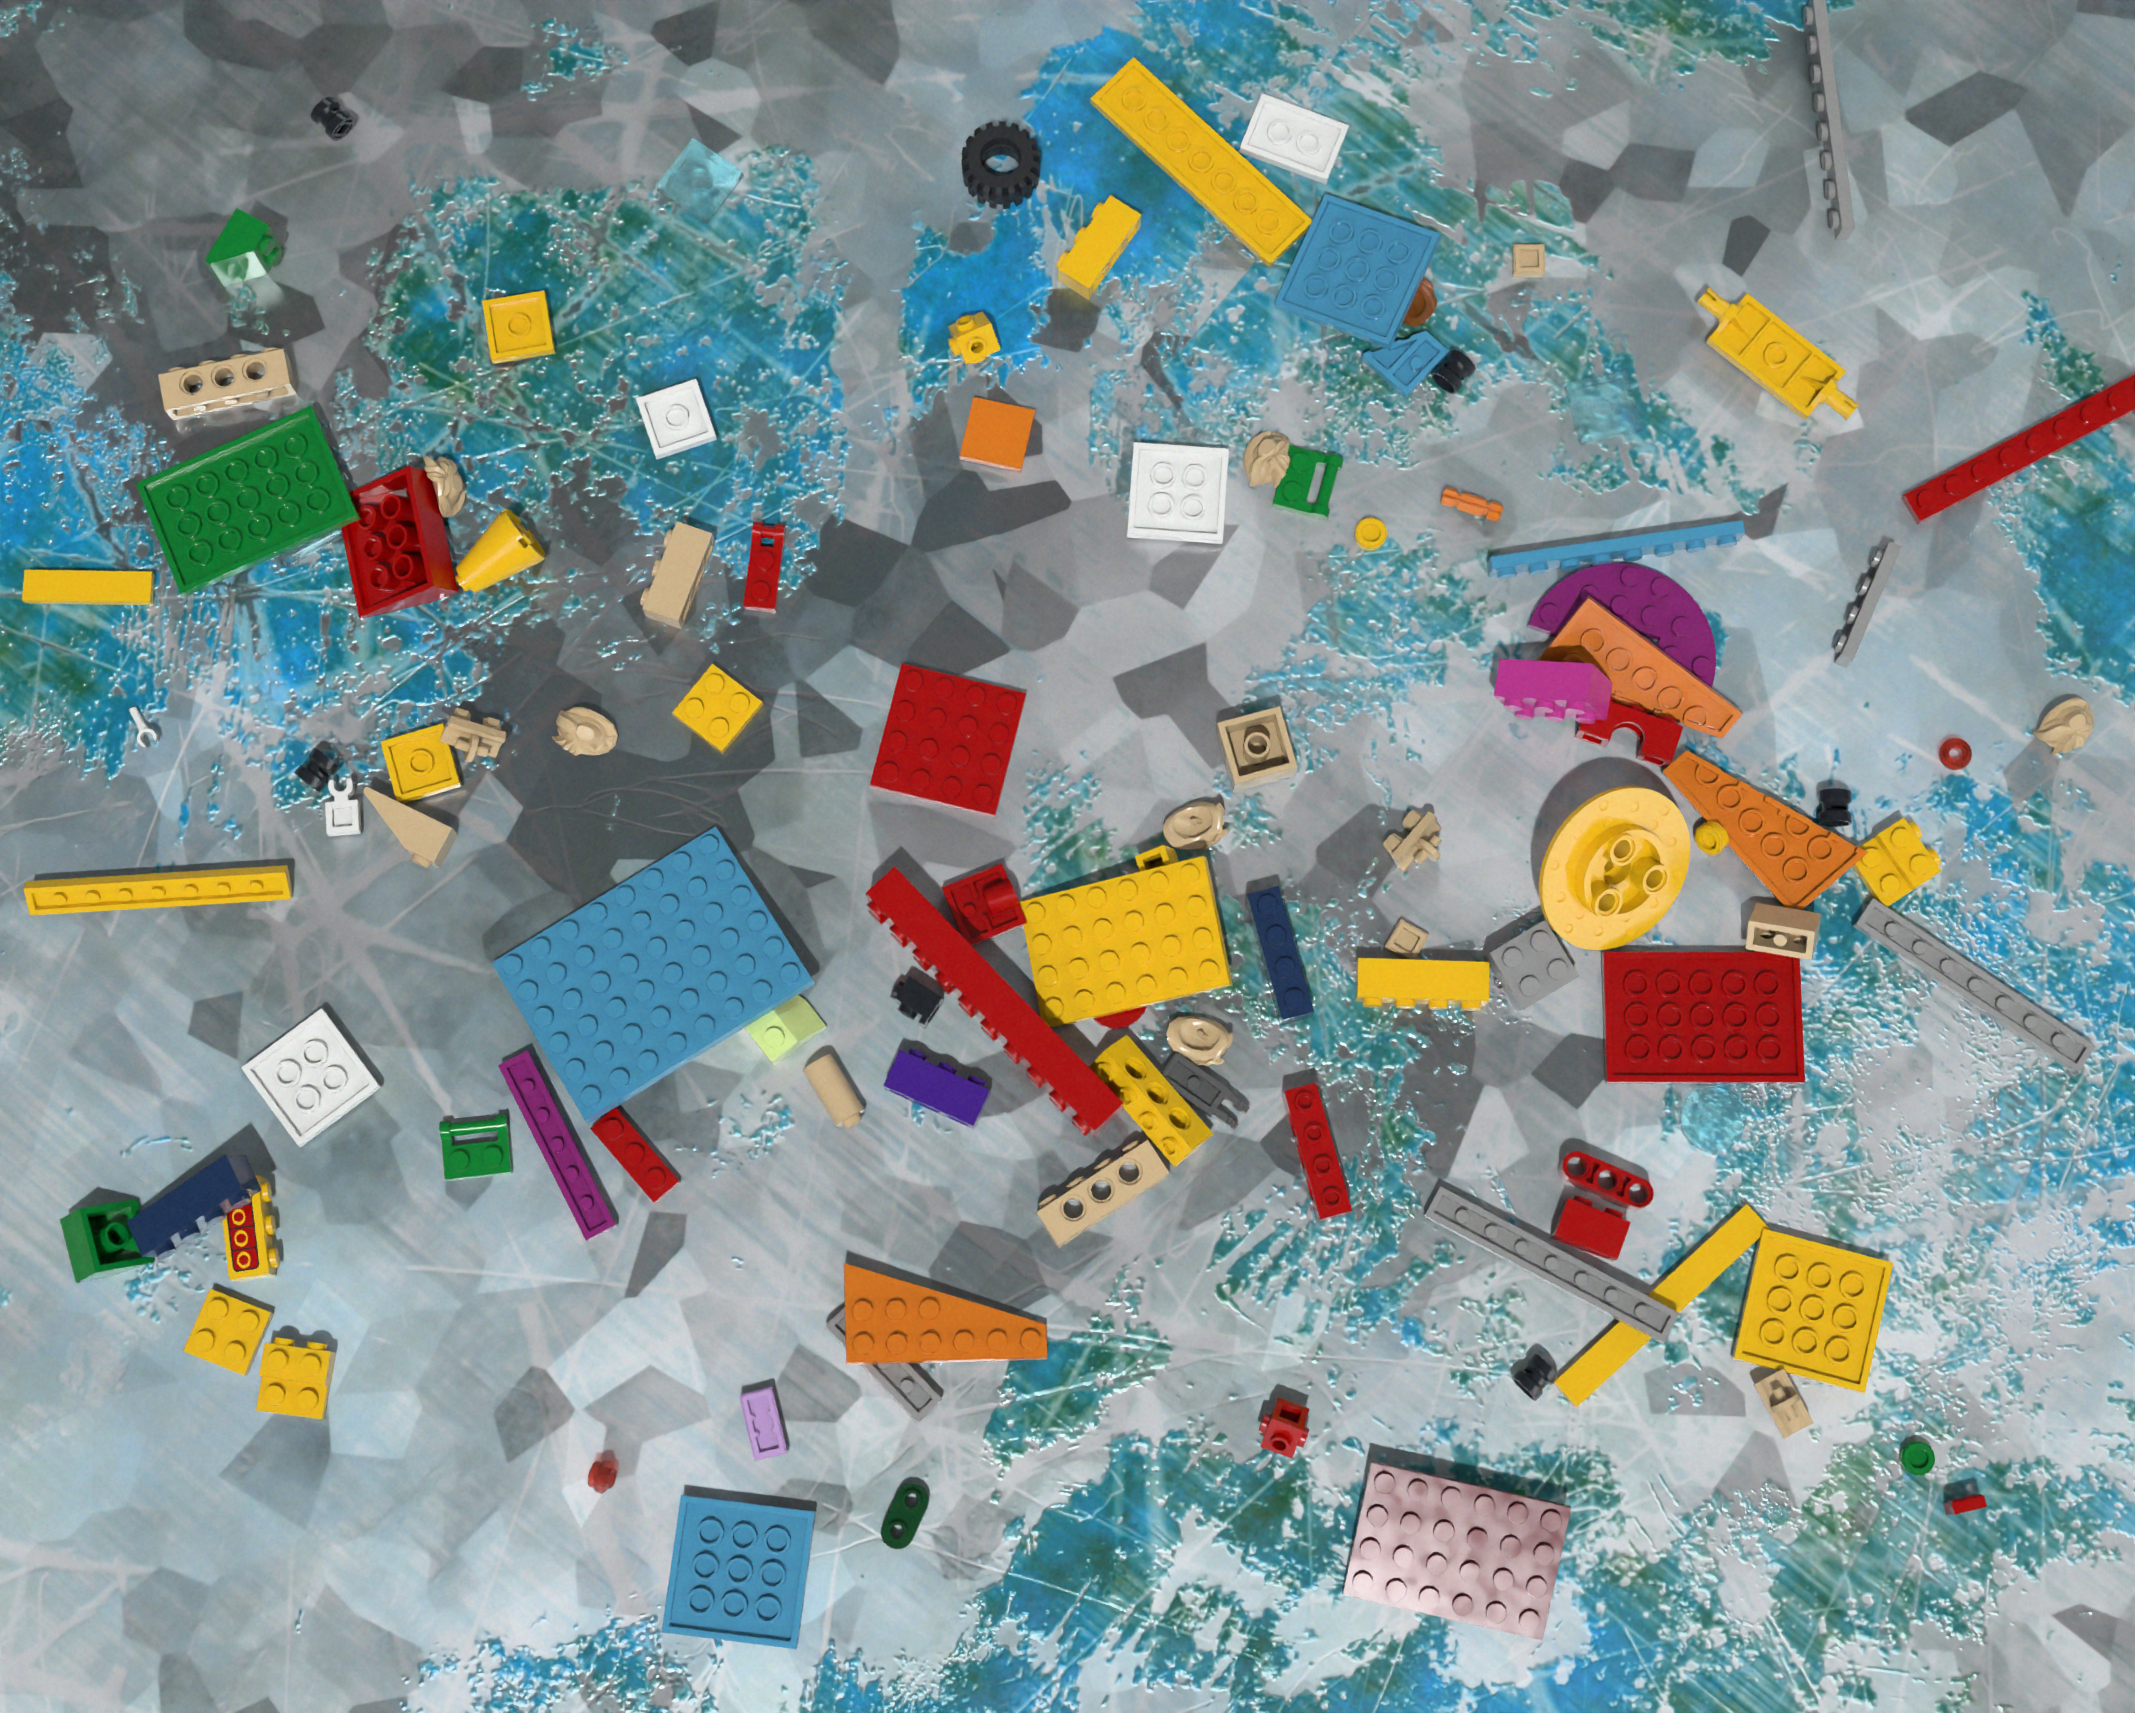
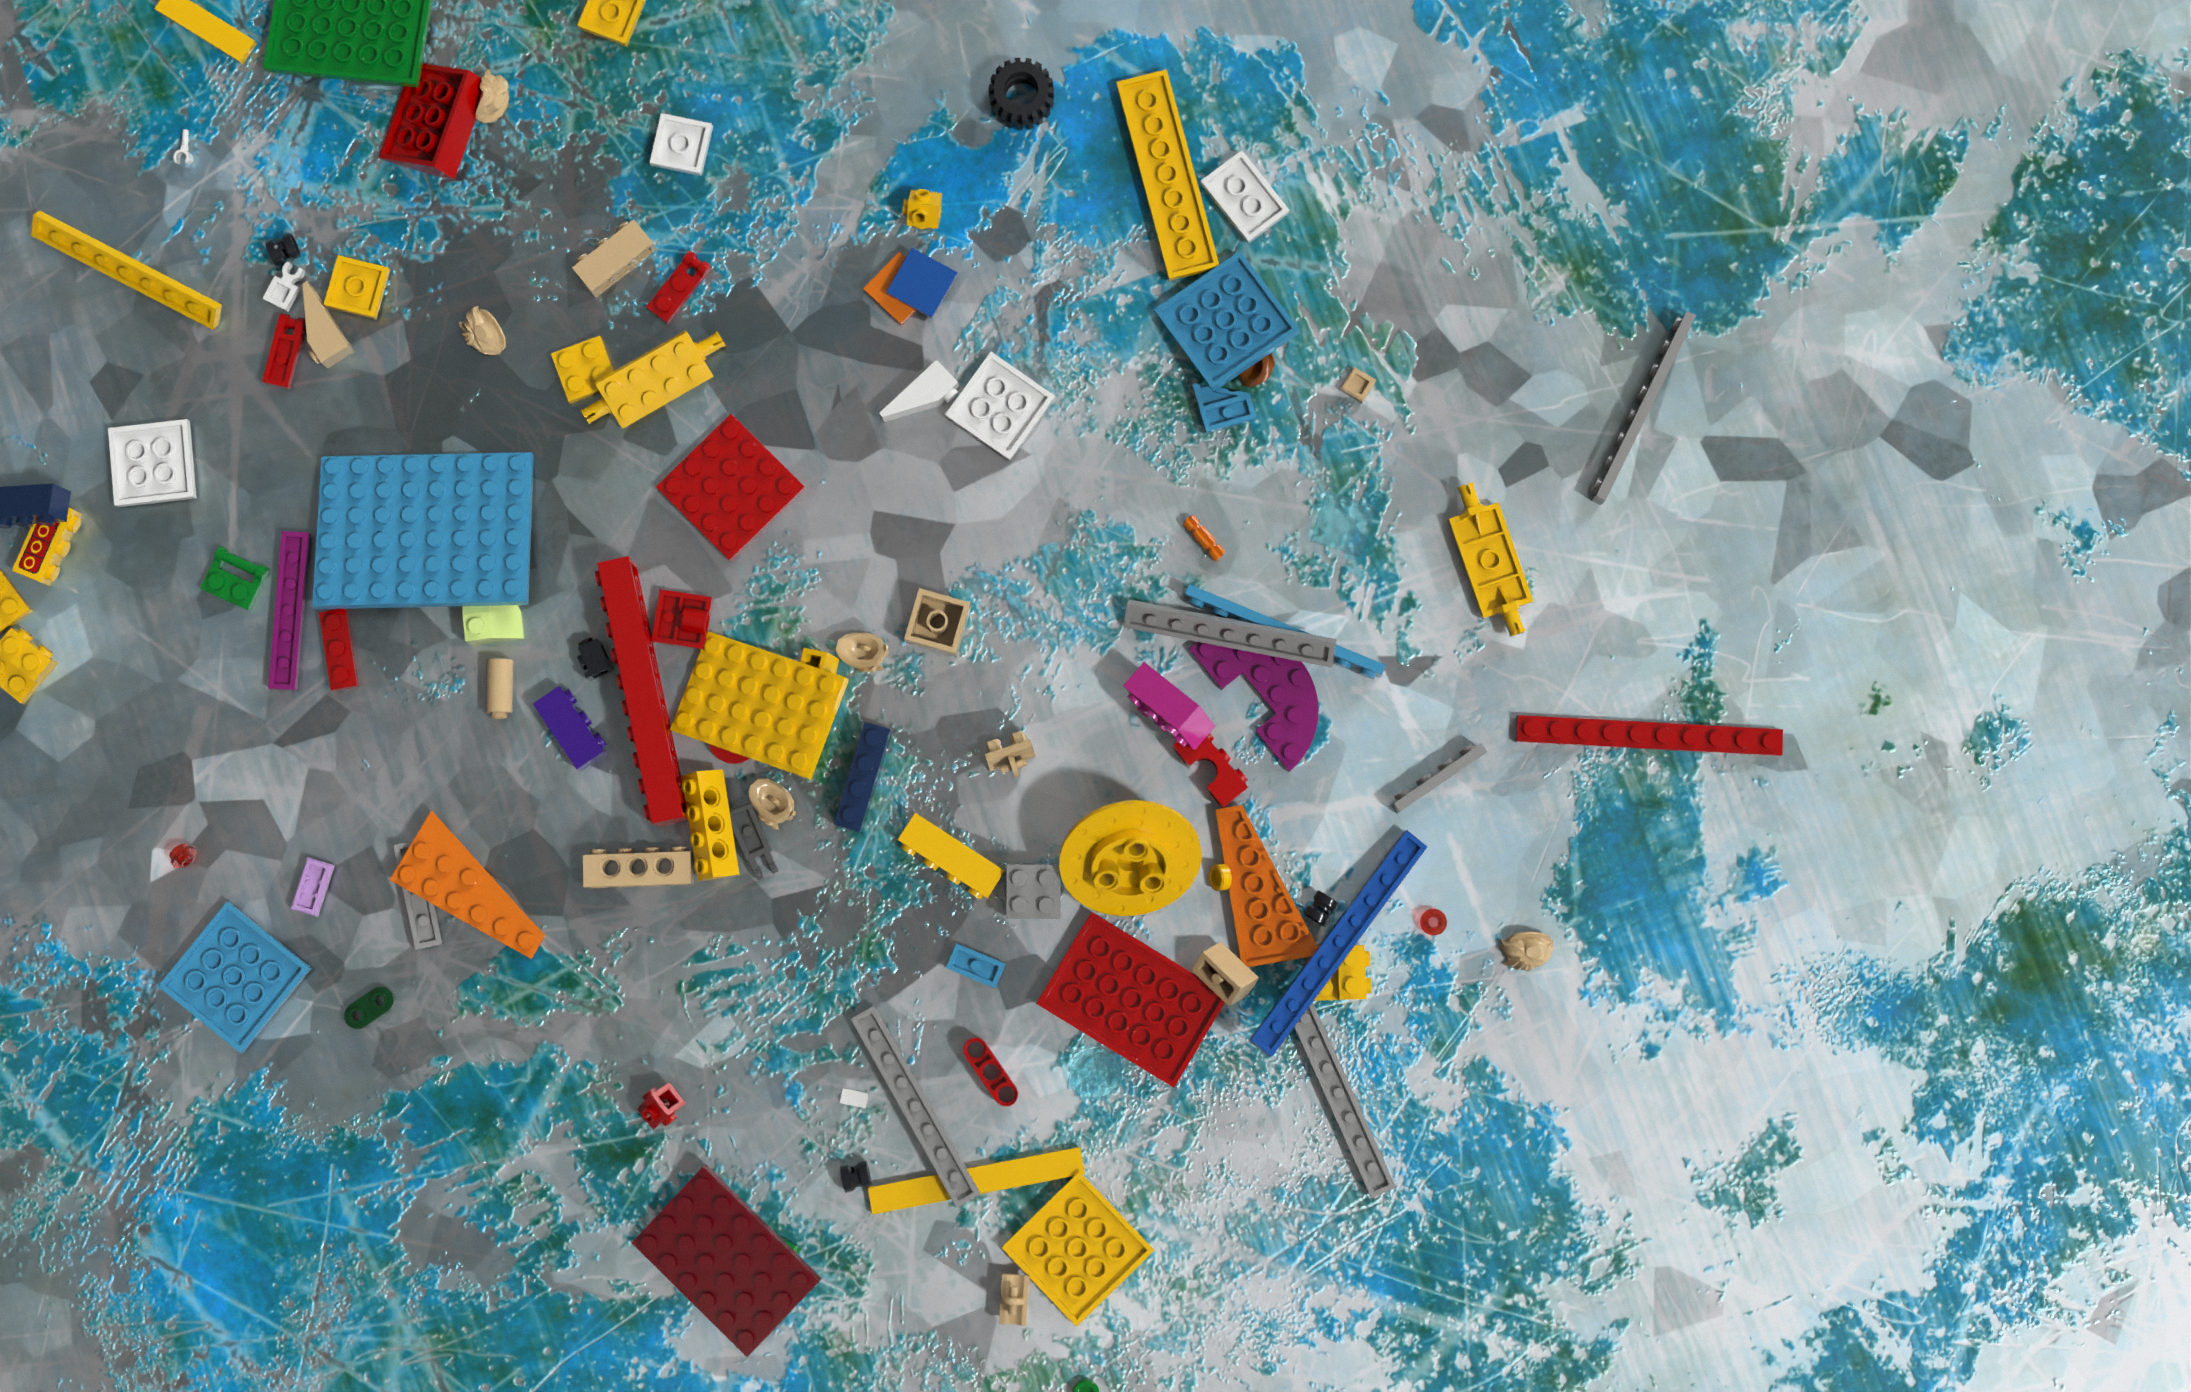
camera: 30 degrees right, 5 degrees up
tan hips [440,708,507,763] -> none
yellow cone [455,508,546,593] -> none
yellow brick [1056,195,1141,300] -> none
tan hat [1243,431,1290,488] -> none
green plate [1272,445,1344,520] -> none
red brick [1282,1083,1352,1223] -> none
yellow tile [1354,517,1387,551] -> none
tan tile [1384,919,1429,960] -> none
black wheel [1431,350,1476,394] -> none
orange wing [1536,595,1743,739] -> none
red brick [1550,1196,1631,1262] -> none
none -> red plate [262,313,306,389]
none -> yellow plate [581,330,726,429]
none -> white sticker [840,1088,869,1108]
none -> white slope [879,360,959,422]
none -> blue tile [886,248,958,319]
none -> dark azure plate [946,943,1006,989]
none -> light grey plate [1124,600,1337,668]
none -> blue plate [1248,830,1427,1057]

